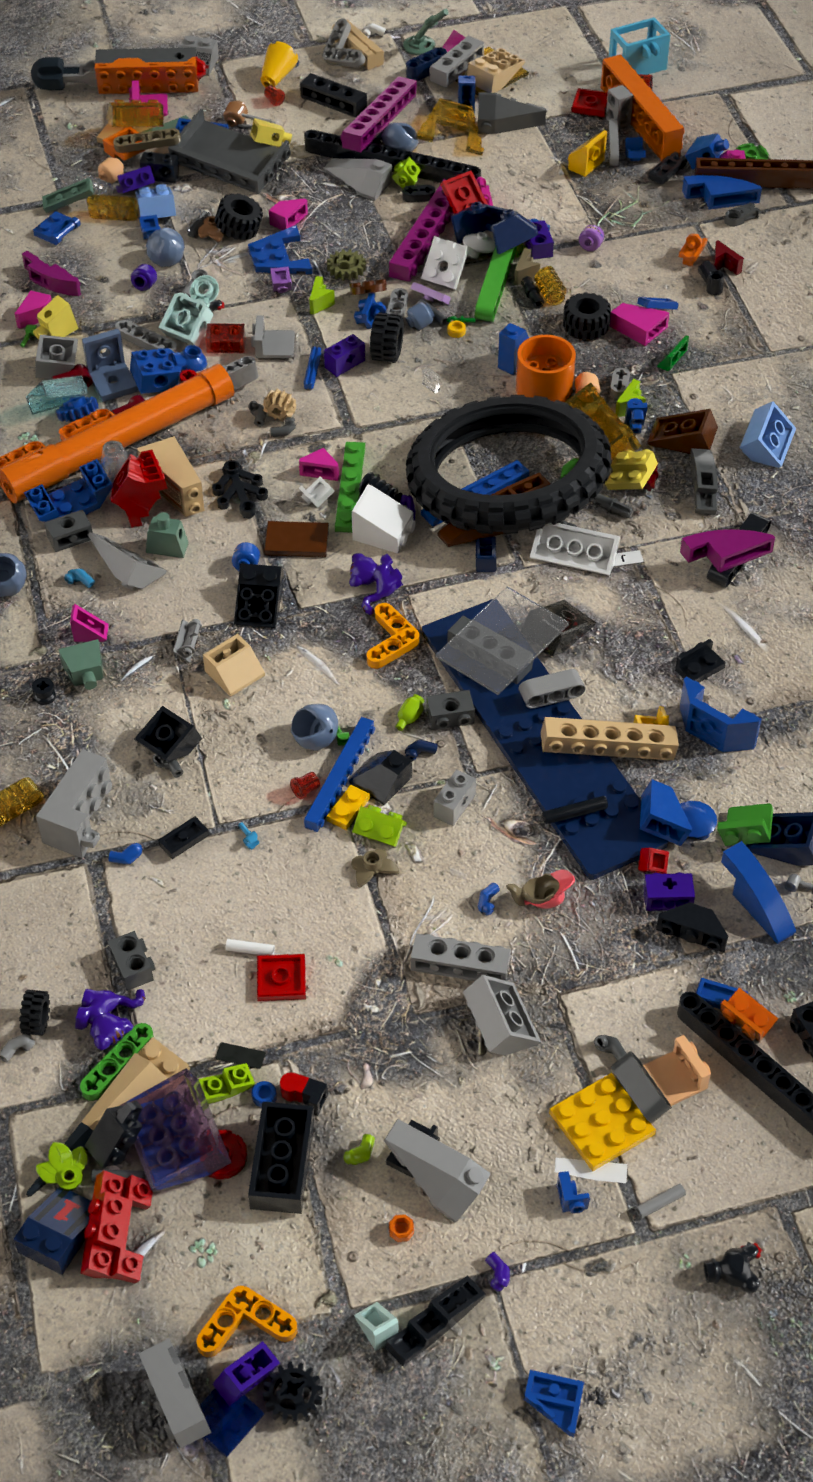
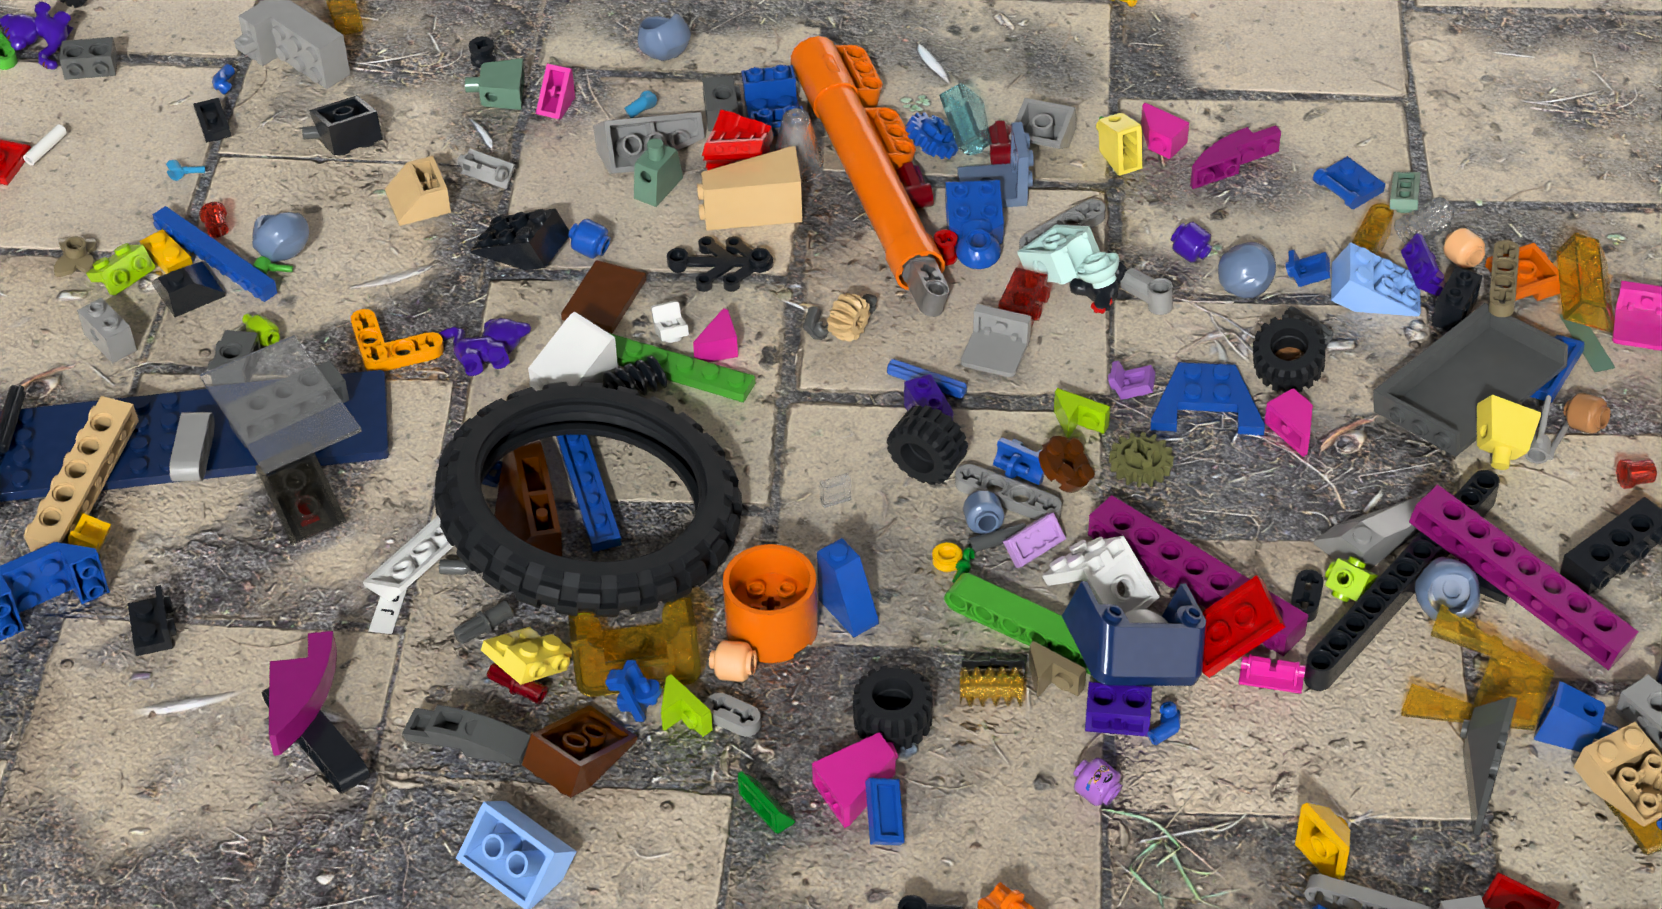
camera: 110 degrees right, 5 degrees down
dark blue arm [405,739,438,761] -> none

